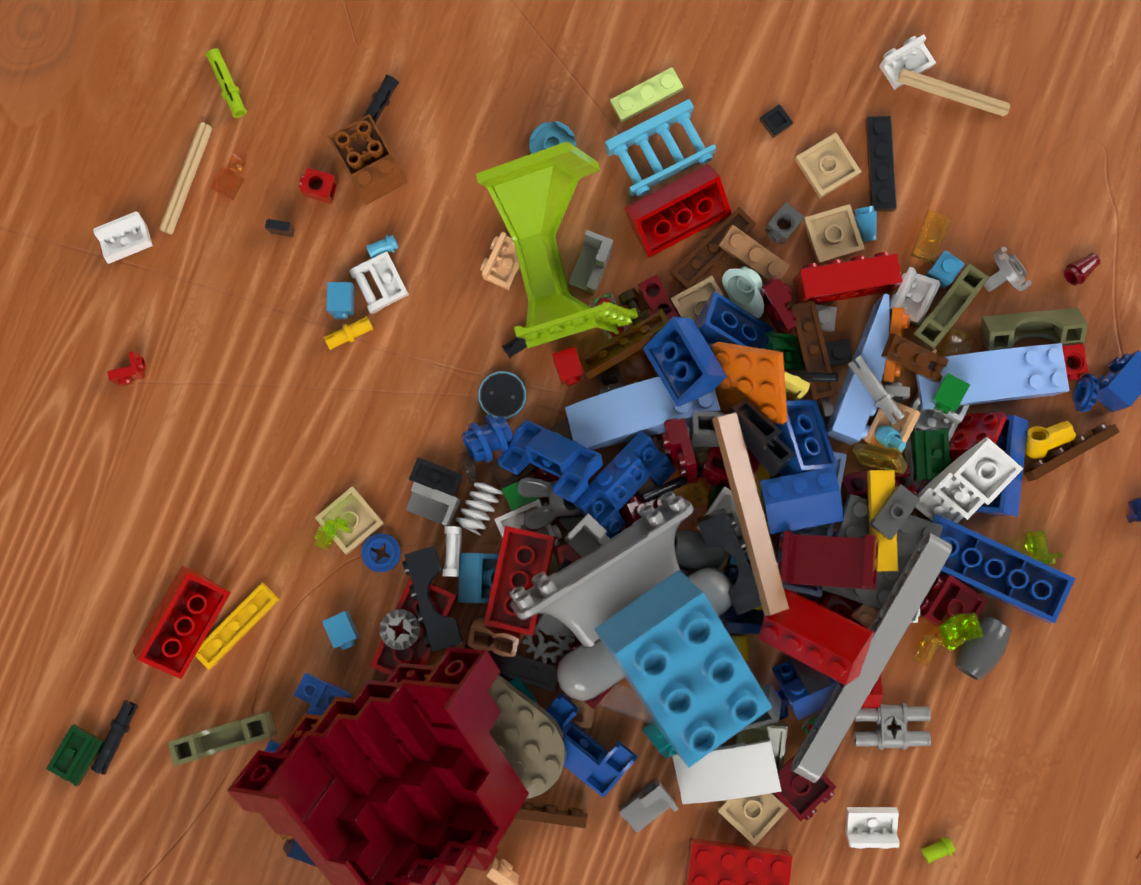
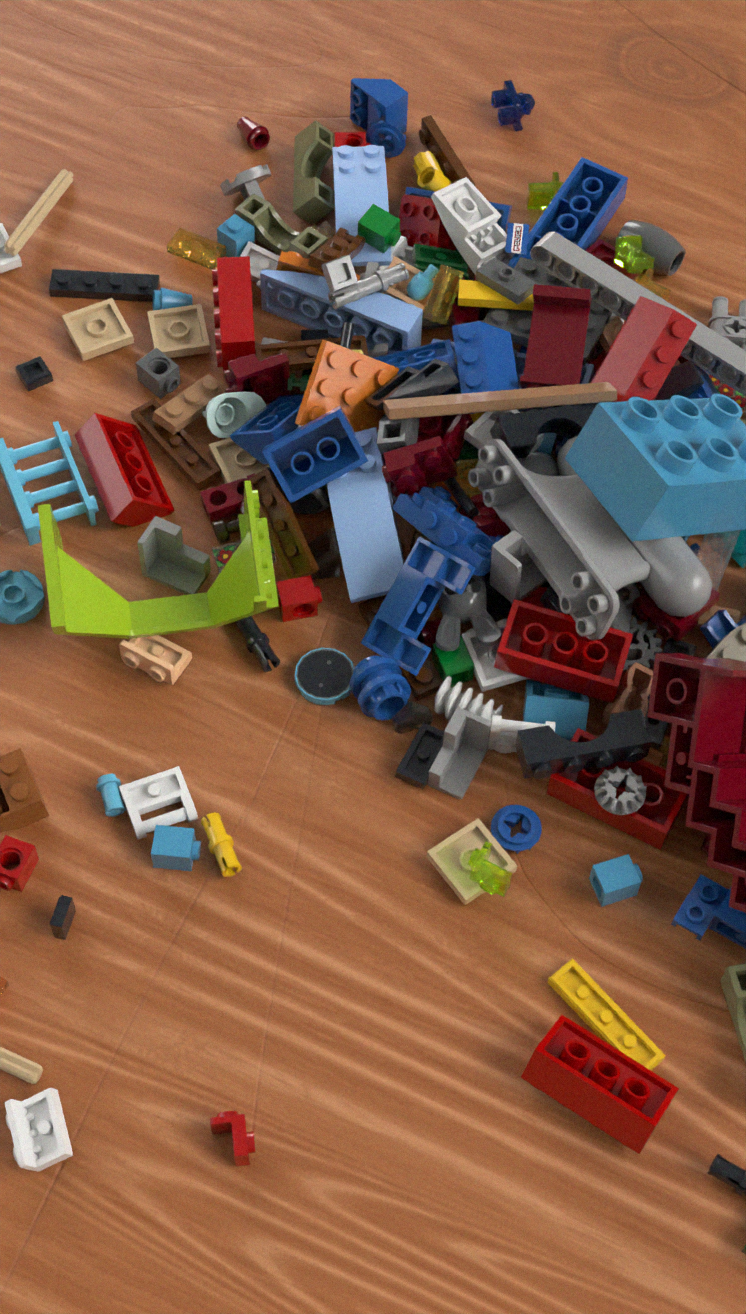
camera: 90 degrees left, 25 degrees down
none -> plate [321,255,358,292]
none -> sticker [505,223,529,254]

